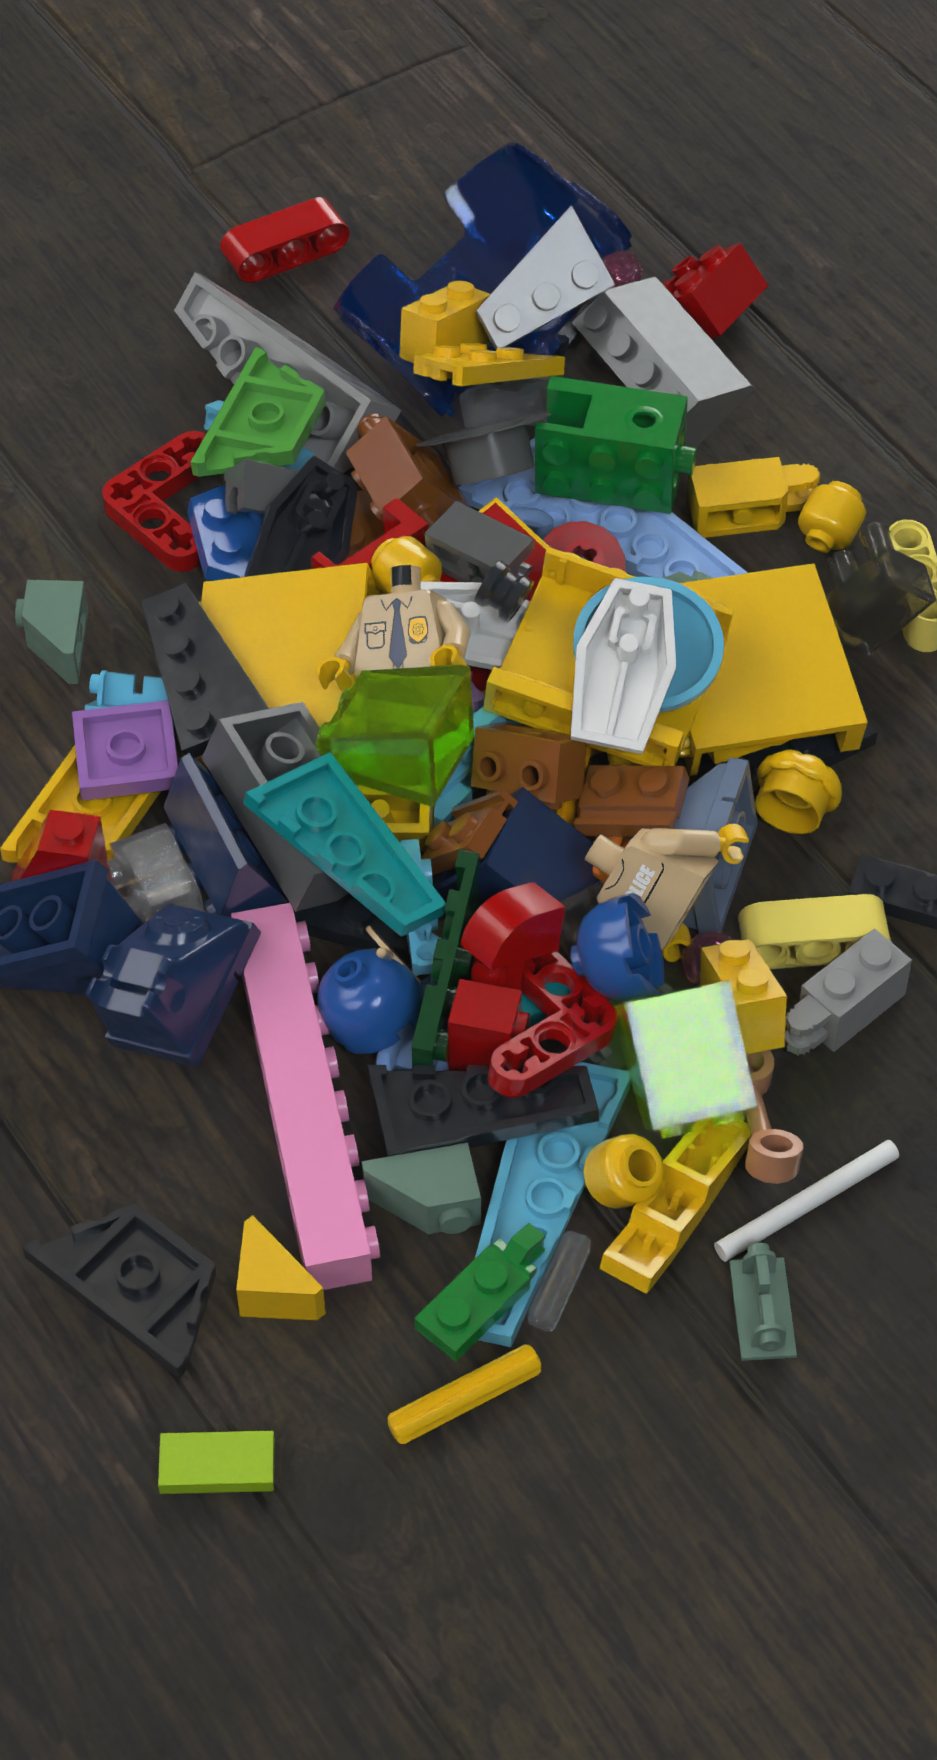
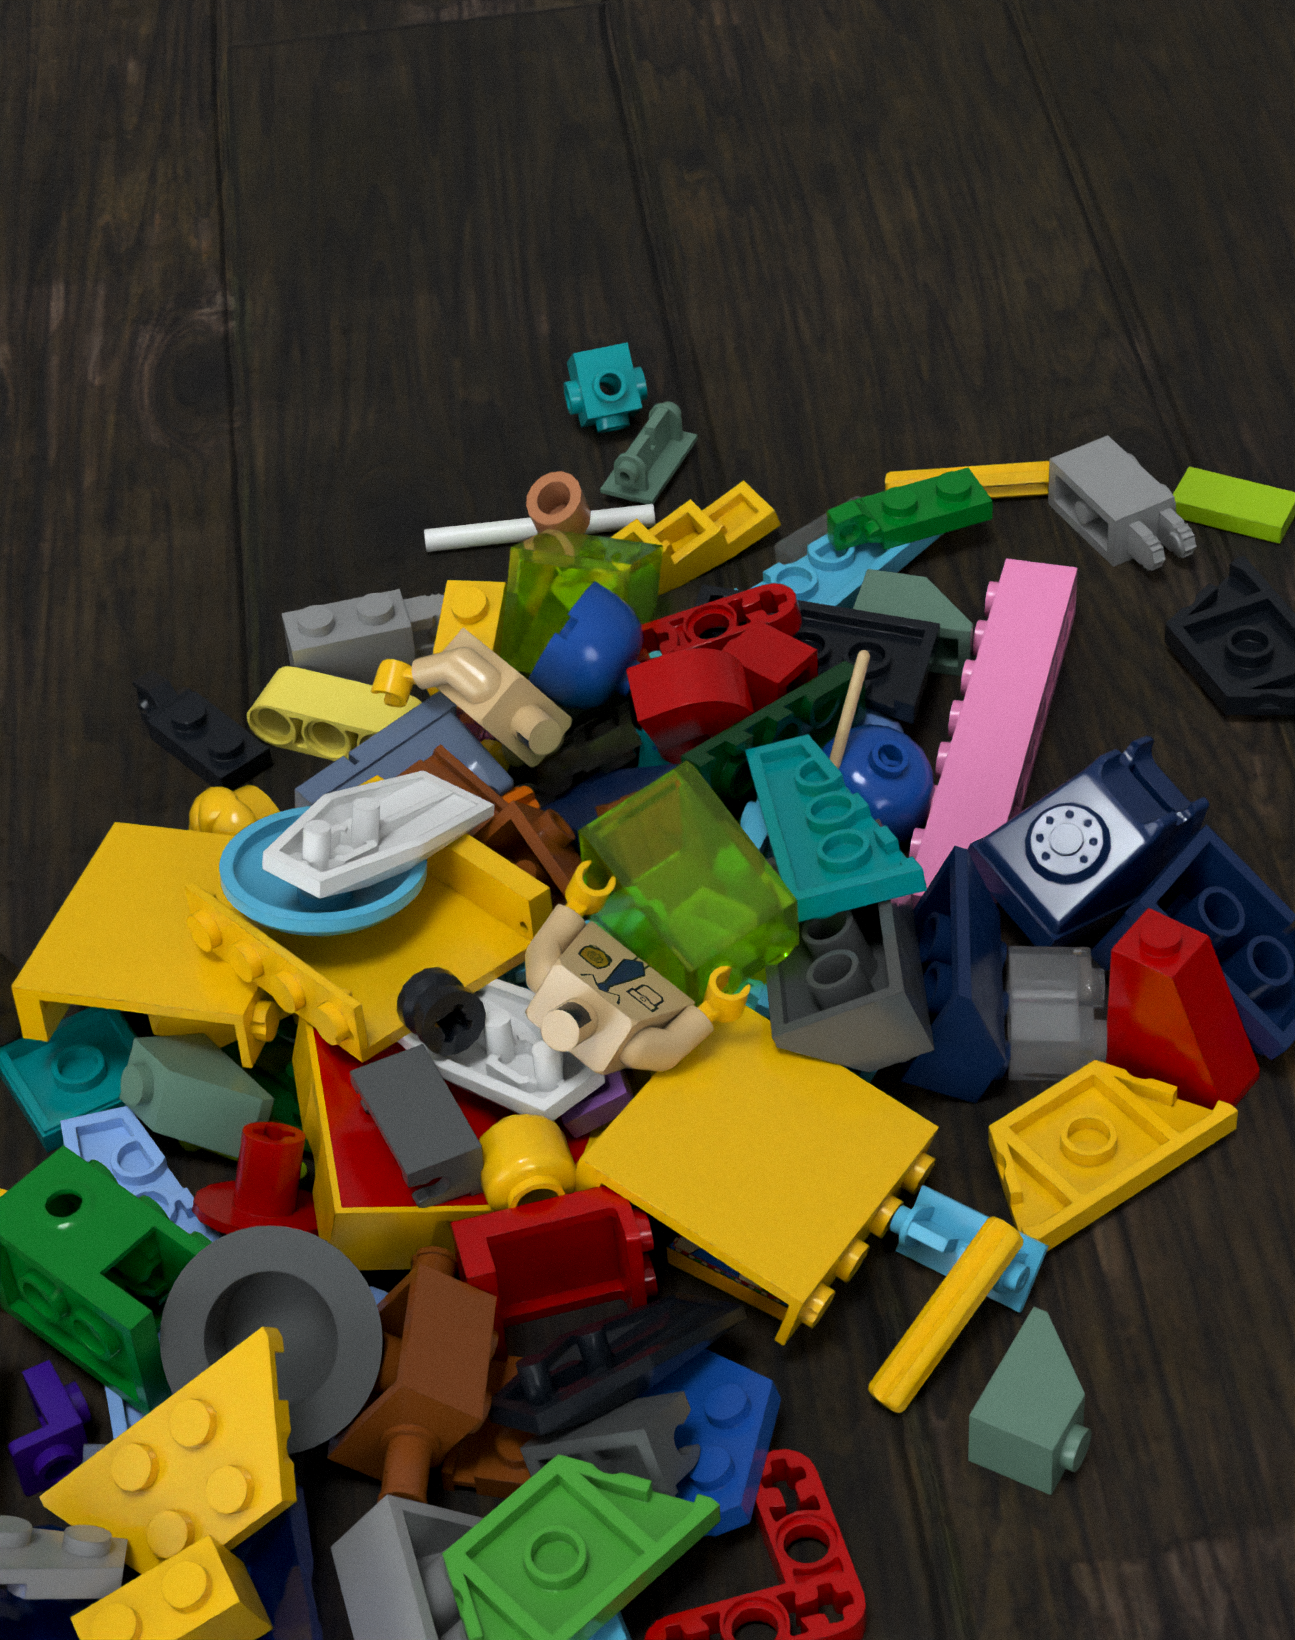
camera: 150 degrees left, 10 degrees down
medium lavender plate [72,700,178,800] -> none
black wing [142,583,269,758] -> none
yellow slope [236,1215,326,1321] -> none
yellow head [583,1134,664,1209] -> none
none -> teal brick [563,342,648,433]
none -> yellow axle [868,1216,1024,1413]
none -> light grey hinge [1048,435,1197,571]

